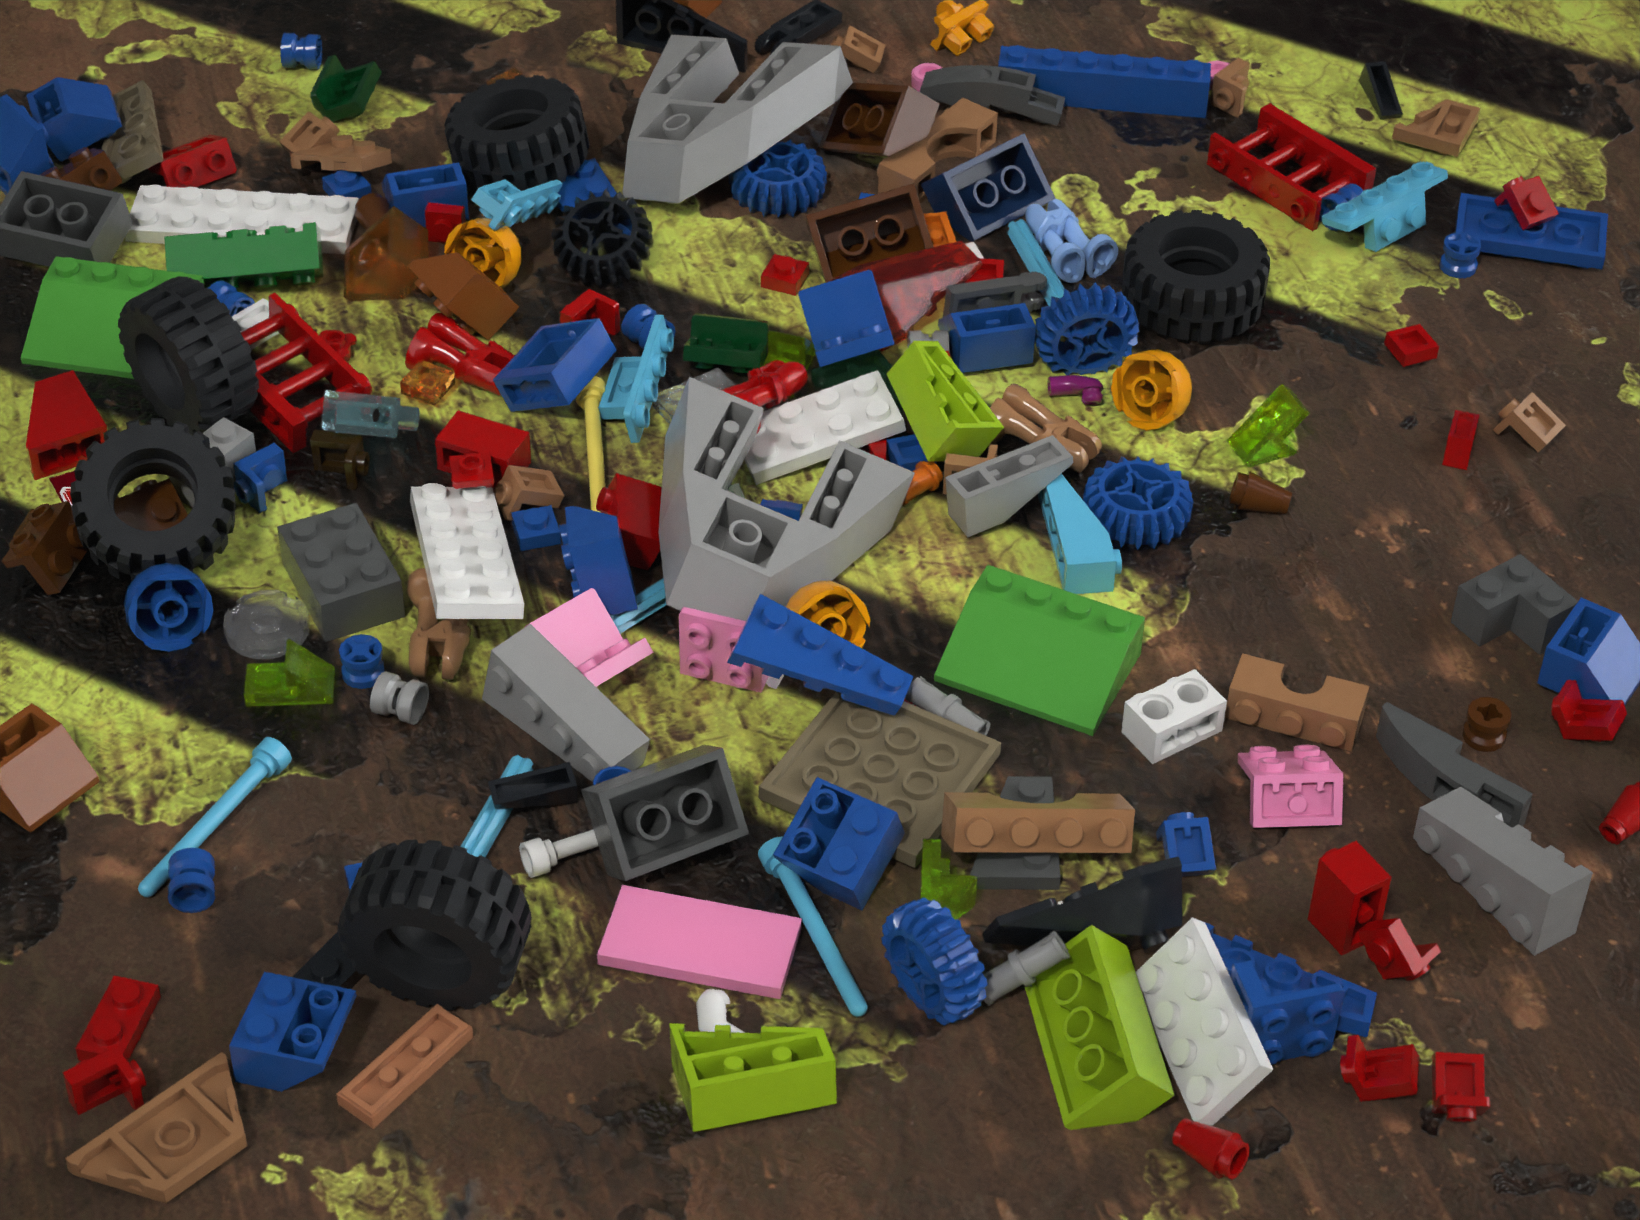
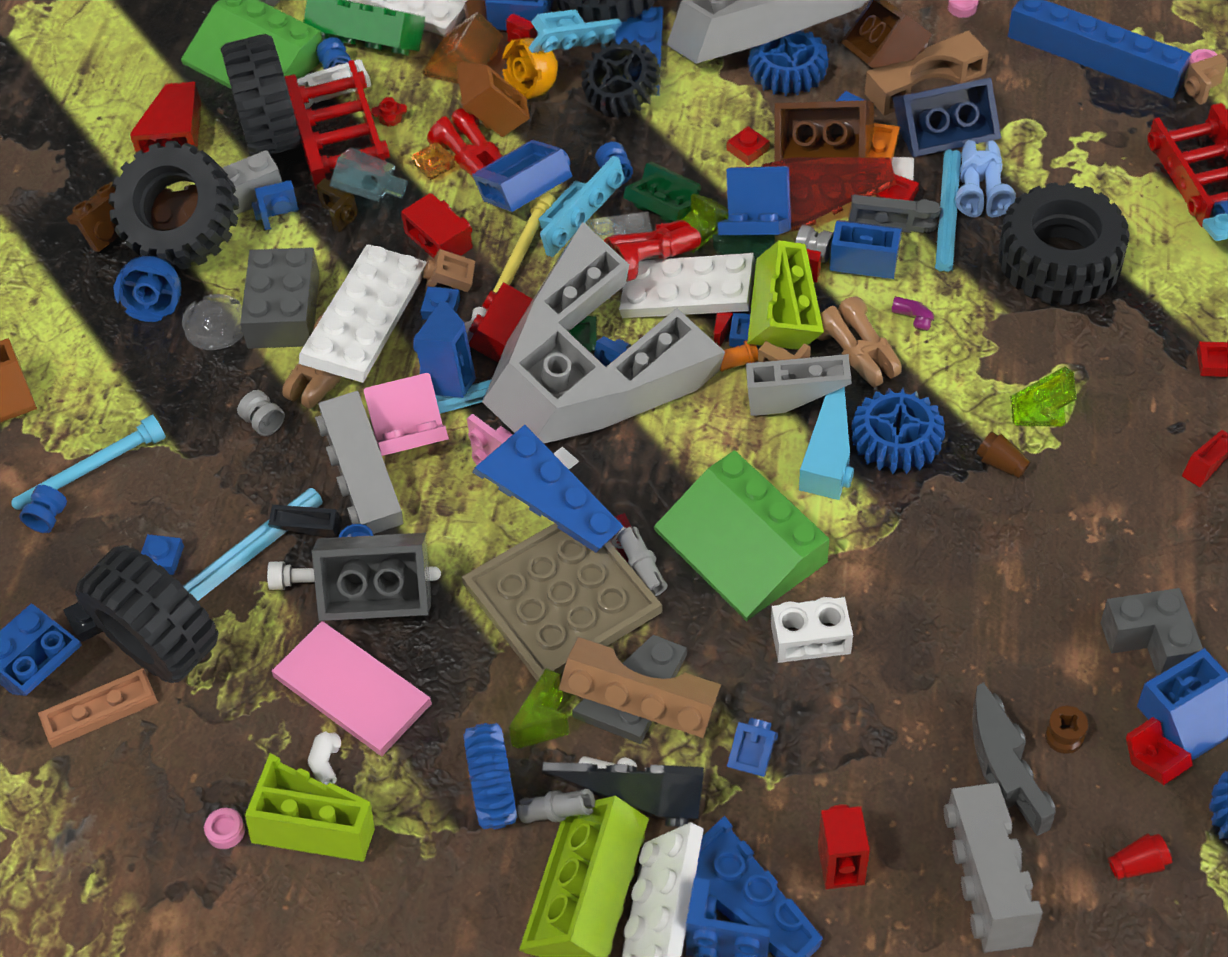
camera: 30 degrees right, 10 degrees up
clear neon green slope [244,639,335,707] -> none
blue wheel [339,634,385,689] -> none
red bracket [449,452,494,491] -> none
red bracket [560,289,620,336] -> none
medium azure piece [758,836,868,1017] -> none
blue slope [773,777,905,911] -> none
light orange cylinder [786,580,870,648] -> none
dark grey slope [920,65,1065,126] -> none
blue gear [1035,282,1139,375] -> none
light orange cylinder [1111,349,1192,430] -> none
medium nougat arch [1225,653,1370,752] -> none
bright pink bracket [1238,745,1343,828] -> none
red bracket [1357,918,1441,981] -> none
none -> bright pink tile [204,808,245,849]

